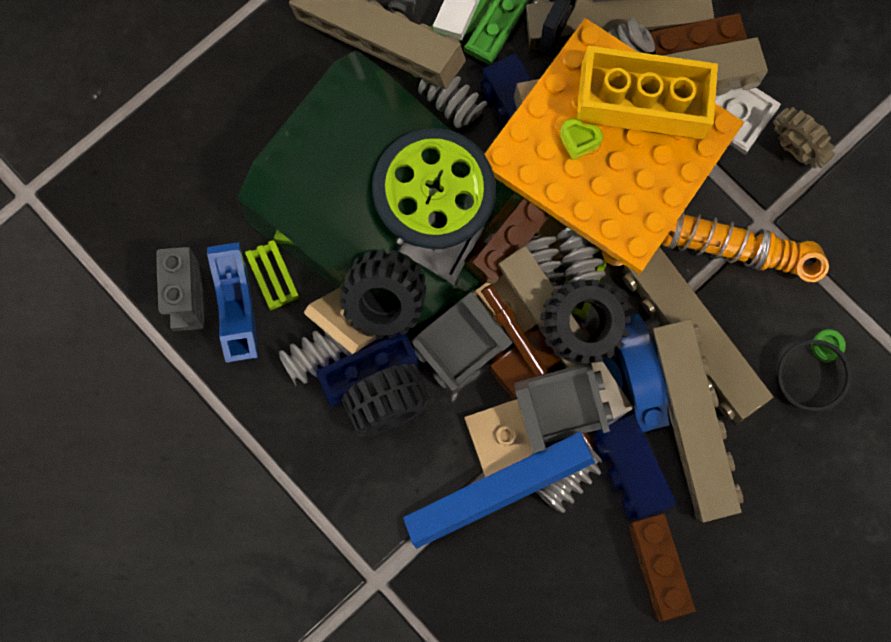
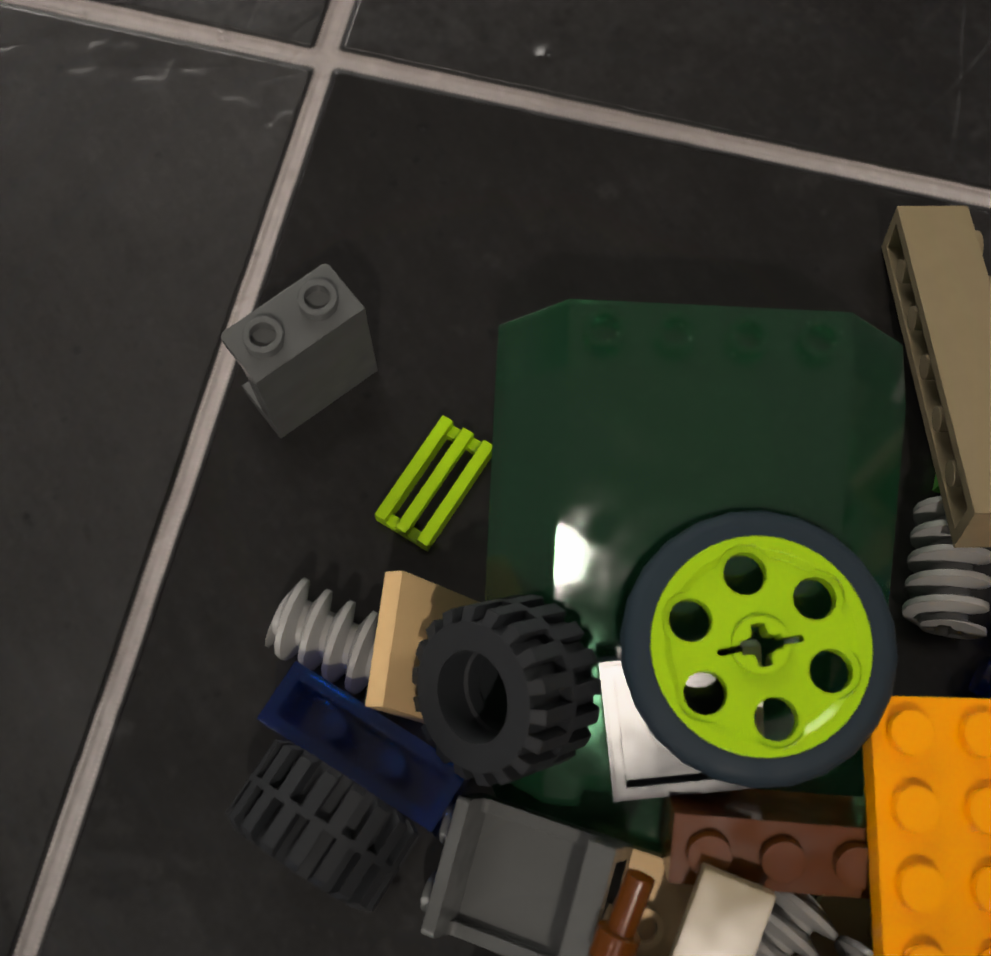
camera: 55 degrees right, 5 degrees down
blue arch [207,242,258,362] -> none

